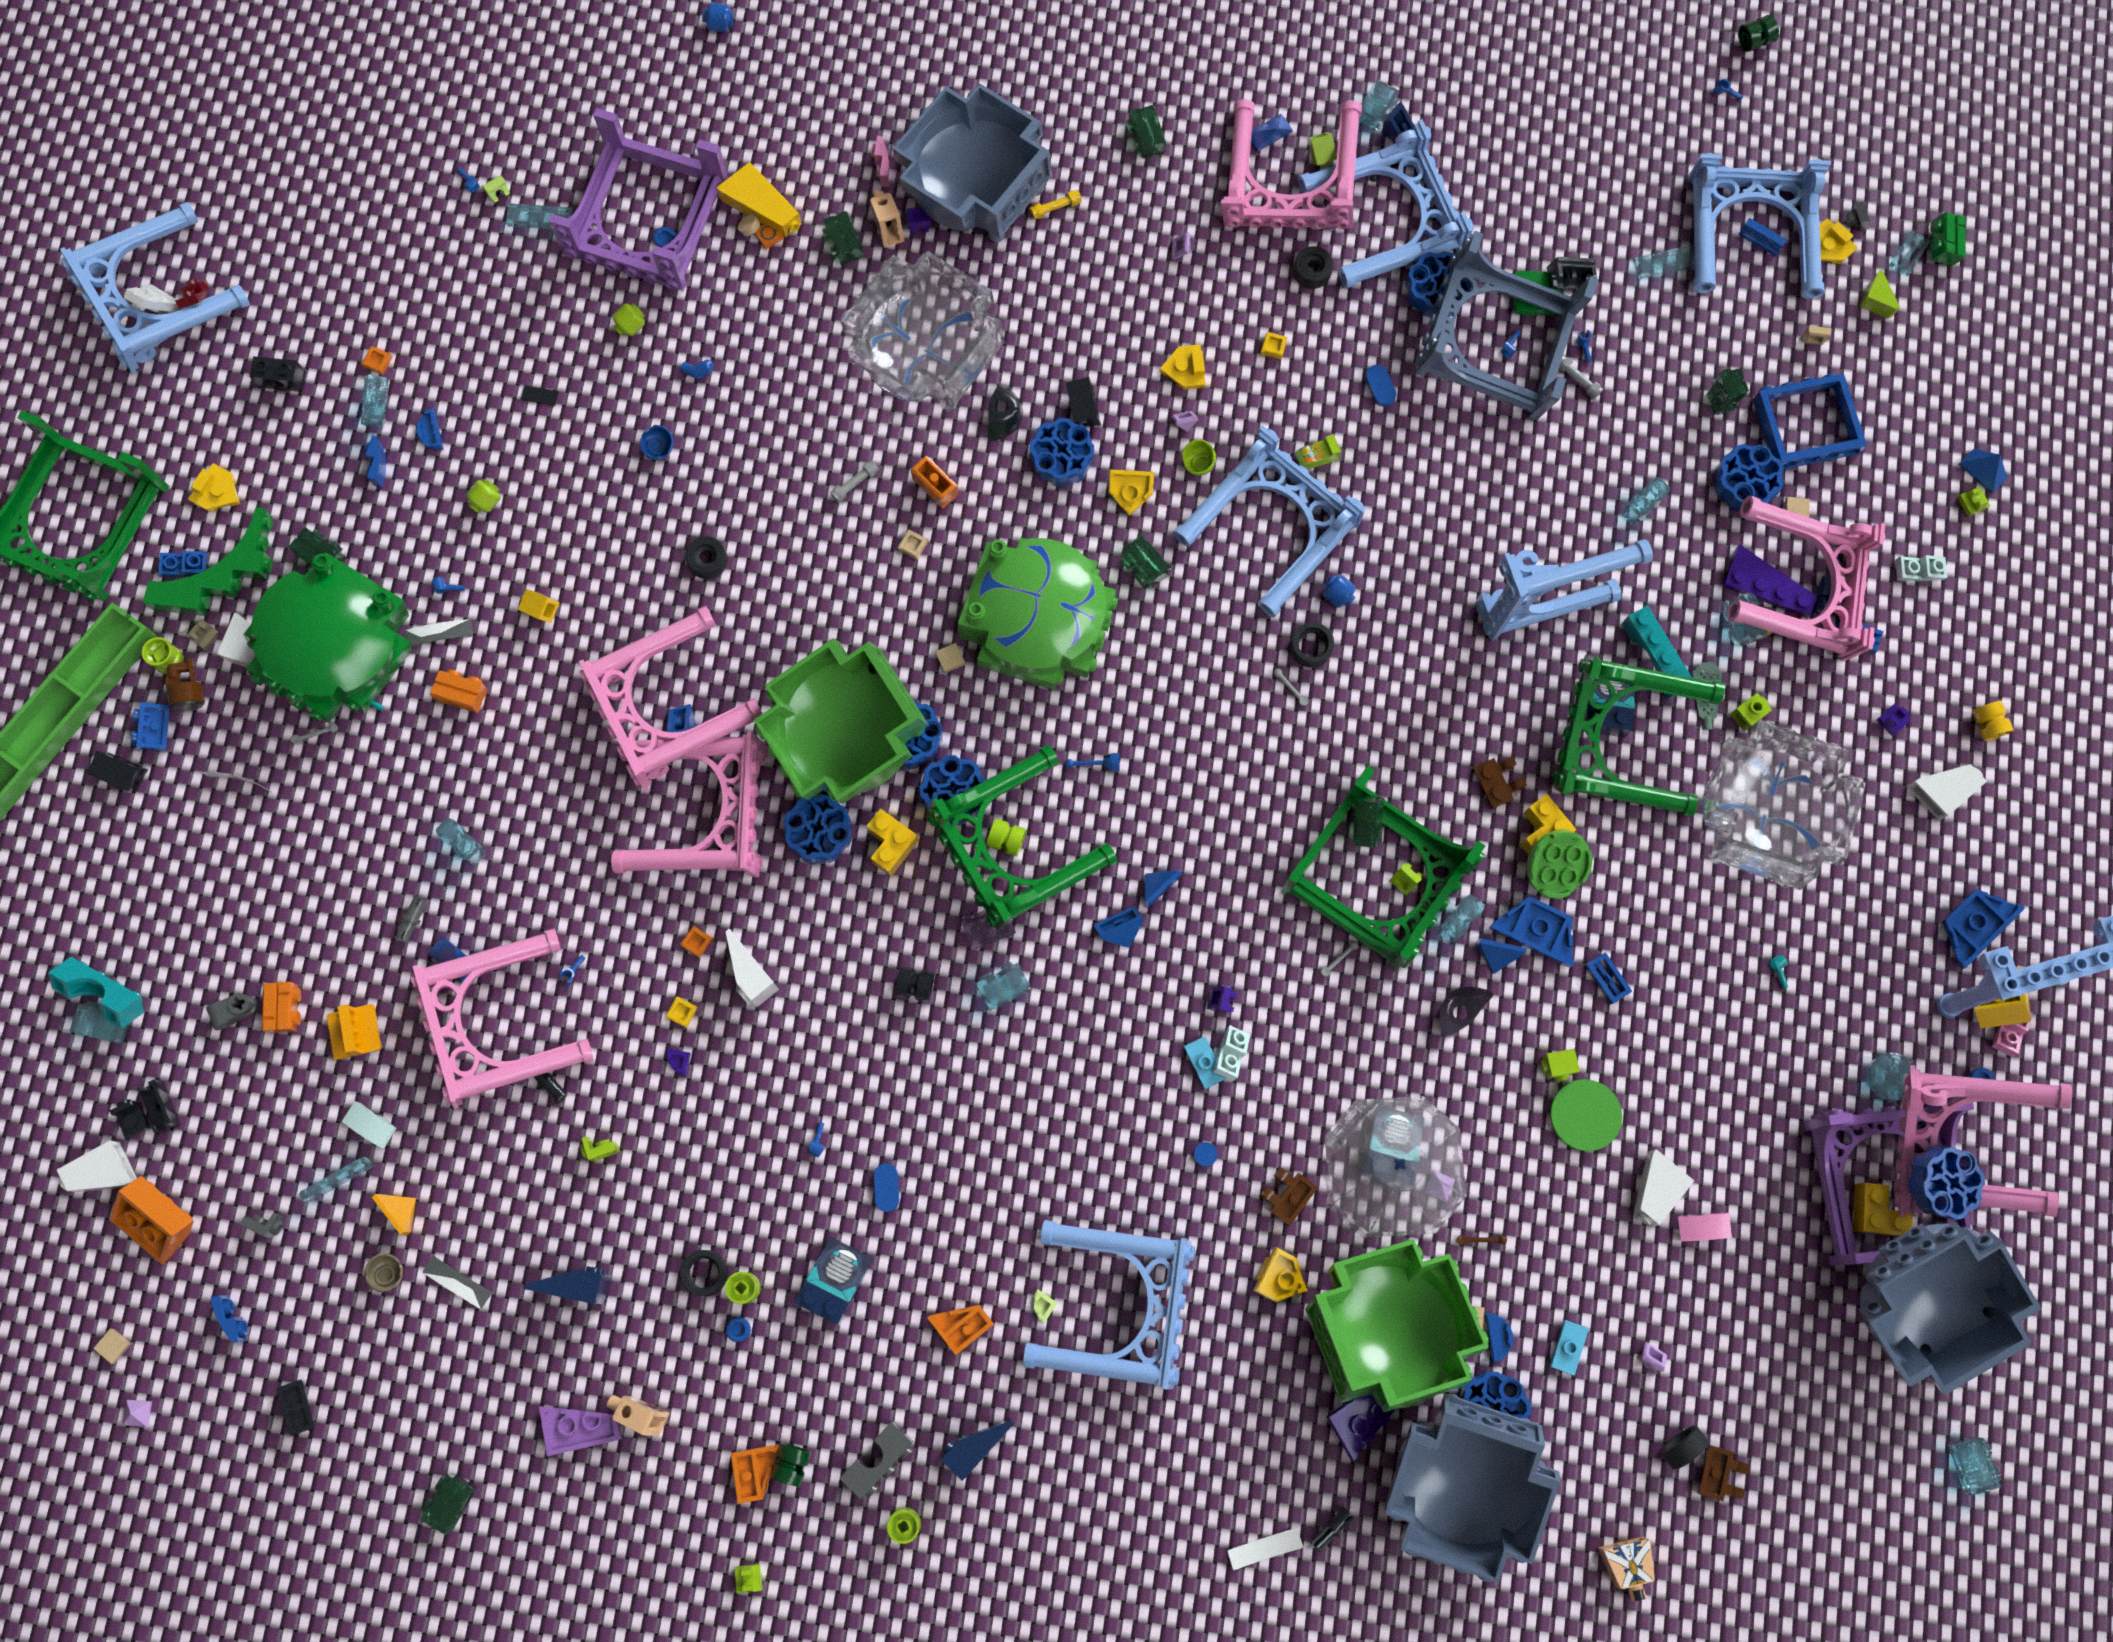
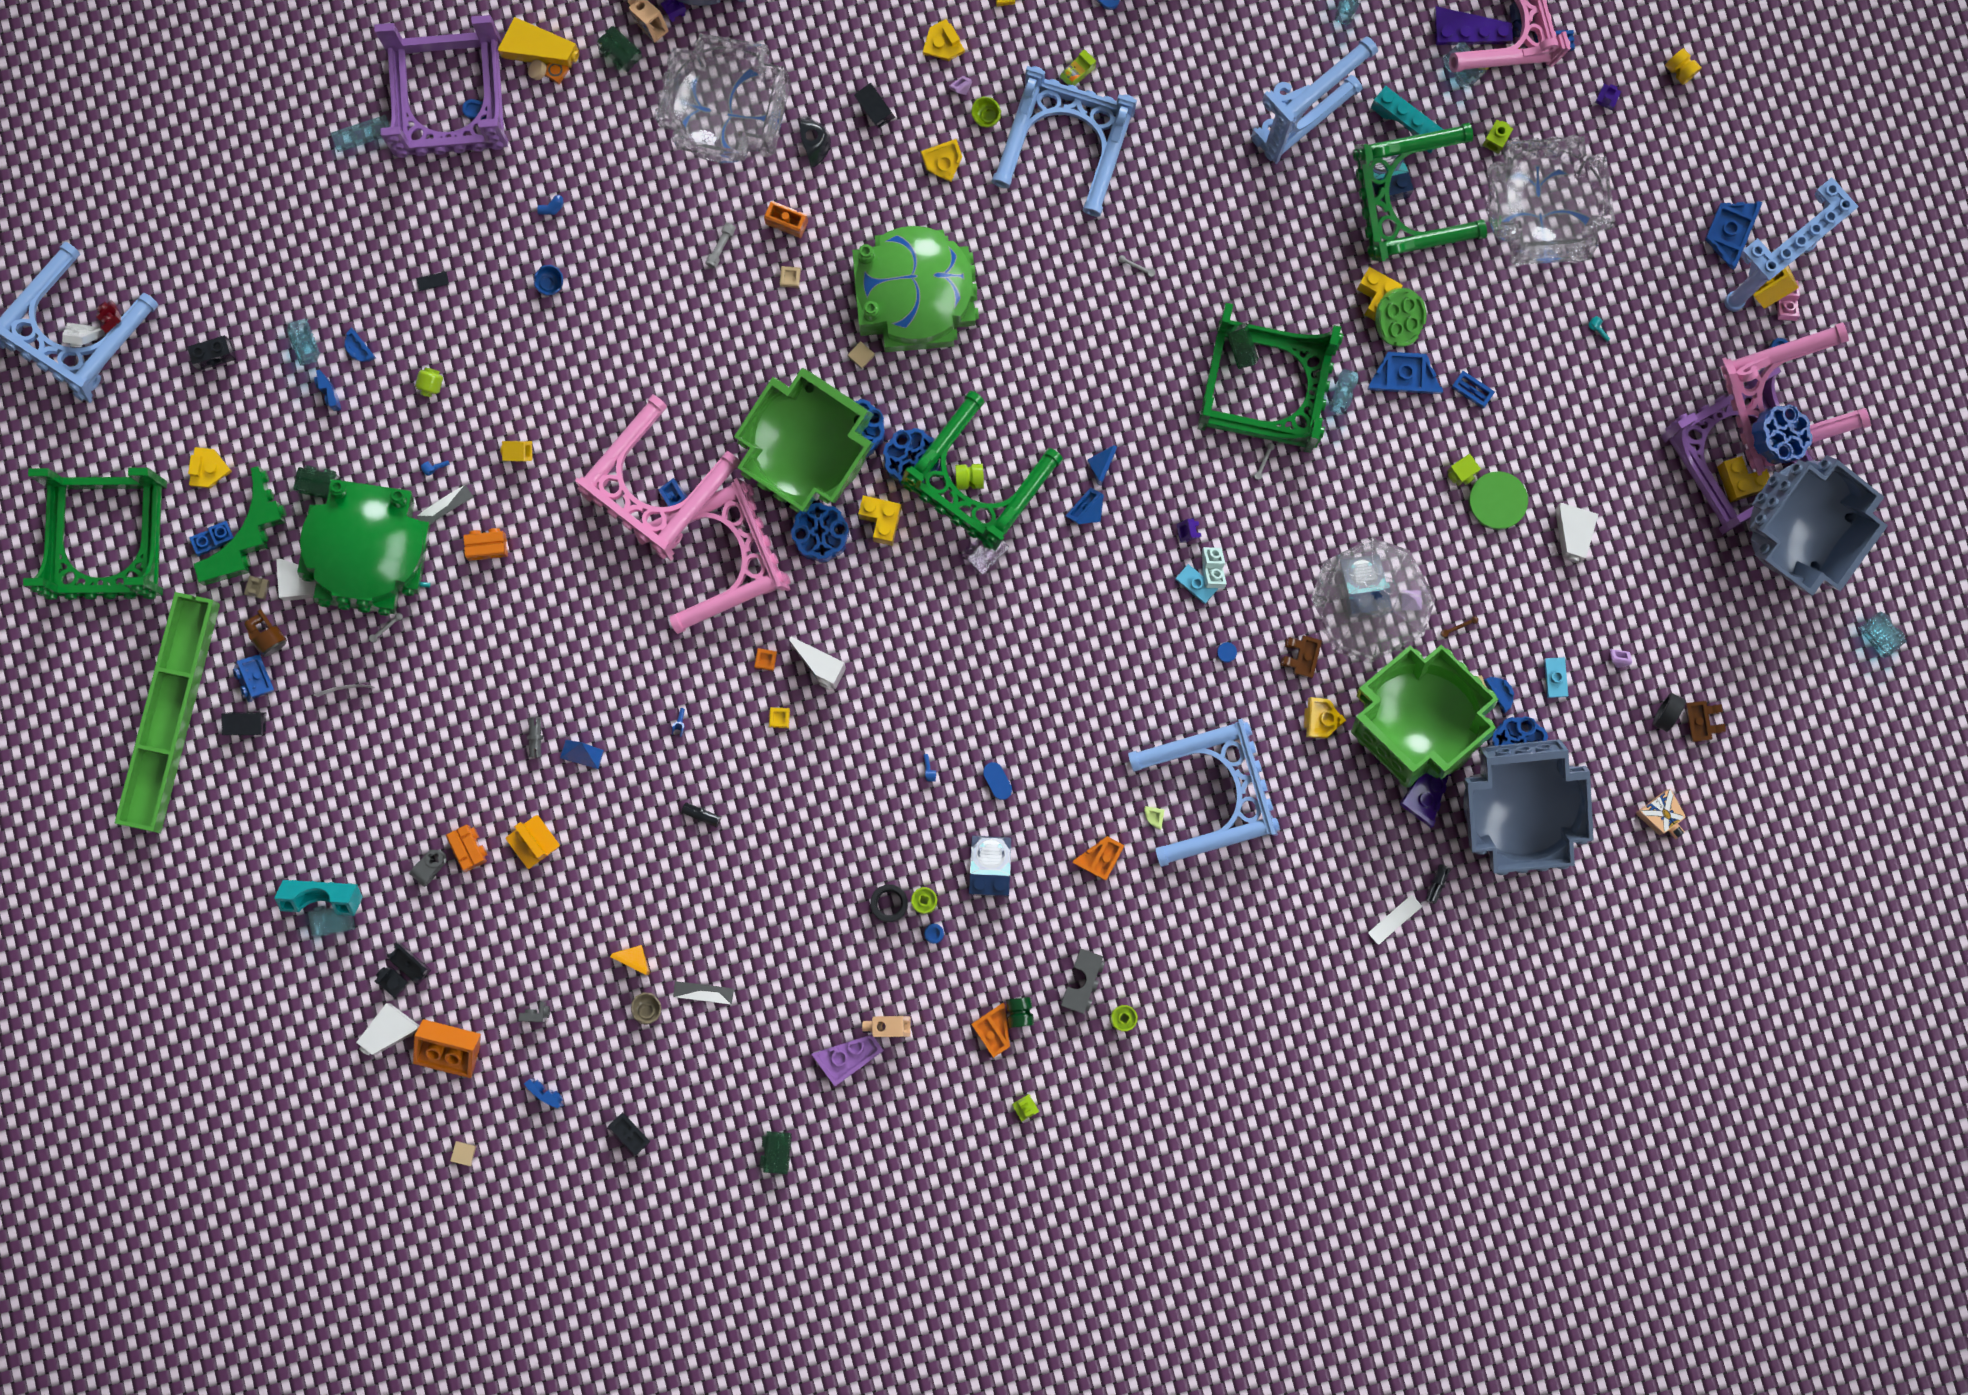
camera: 25 degrees left, 5 degrees up
lavender slope [123,1400,152,1427] -> none
lime wheel [142,637,184,675] -> none
clear light blue tile [299,1157,375,1202] -> none
light aqua slope [342,1101,396,1149] -> none
orange tile [361,346,393,375] -> none
bright pink arch [410,928,594,1109] -> none
clear light blue brick [436,818,487,866] -> none
blue hand [457,168,480,194] -> none
lime tile [482,175,510,203] -> none
dark blue slope [523,1266,612,1304] -> none
lime bracket [580,1136,620,1162] -> none
lime head [613,303,645,336] -> none
dark purple tile [666,1049,691,1076] -> none
black tyre [685,536,728,579] -> none
black wheel [896,966,935,1002] -> none
dark blue slope [941,1418,1014,1481] -> none
clear light blue brick [976,962,1031,1012] -> none
blue connector [1030,418,1094,487] -> none
blue hinge [1065,753,1120,771] -> none
clear green brick [1121,535,1171,590] -> none
black tyre [1290,622,1335,668] -> none
blue head [1322,575,1356,608] -> none
lime tile [1389,863,1422,896] -> none
clear purple piece [1440,986,1494,1038] -> none
reddish brown plate [1472,756,1527,809] -> none
blue slope [1475,938,1527,974] -> none
bright pink slope [1678,1213,1732,1242] -> none
sand green piece [1692,662,1722,730] -> none
clear light blue tile [1865,1053,1913,1101] -> none
white slope [1907,764,1987,821] -> none

